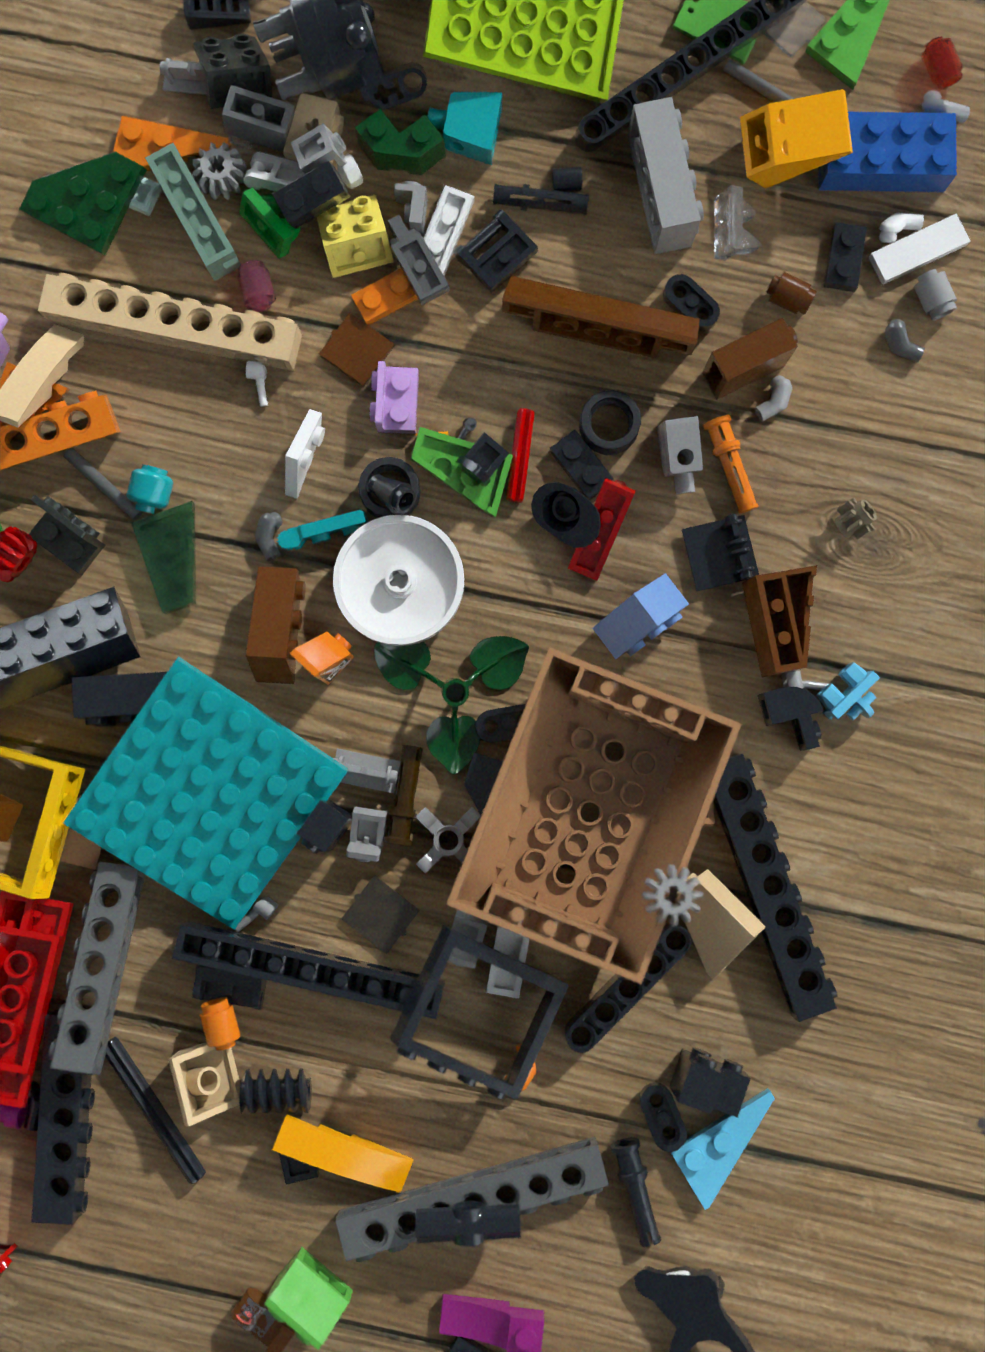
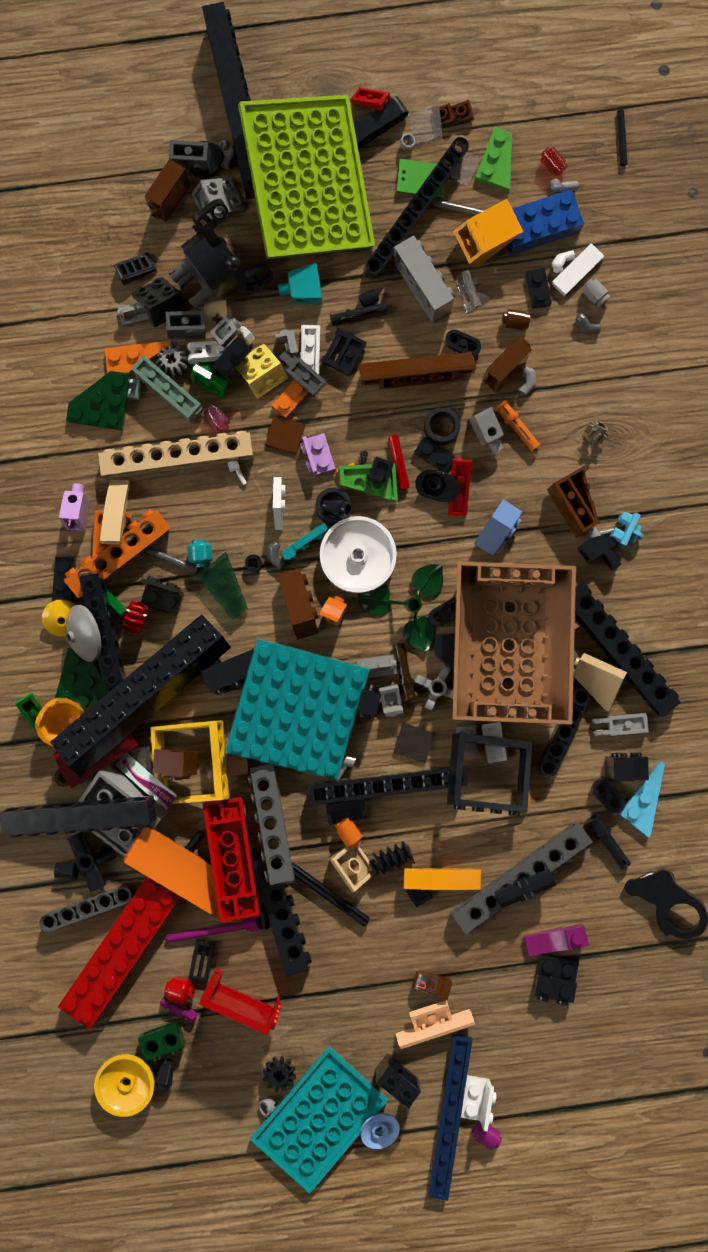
camera: 25 degrees left, 0 degrees up
slope [265,1247,353,1350] -> none
dark green brick [355,109,446,175] -> none
light grey gear [642,865,703,926] -> none
black hinge [681,514,759,592] -> none
none -> black bush [245,554,263,572]
none -> light grey hinge [592,713,649,736]

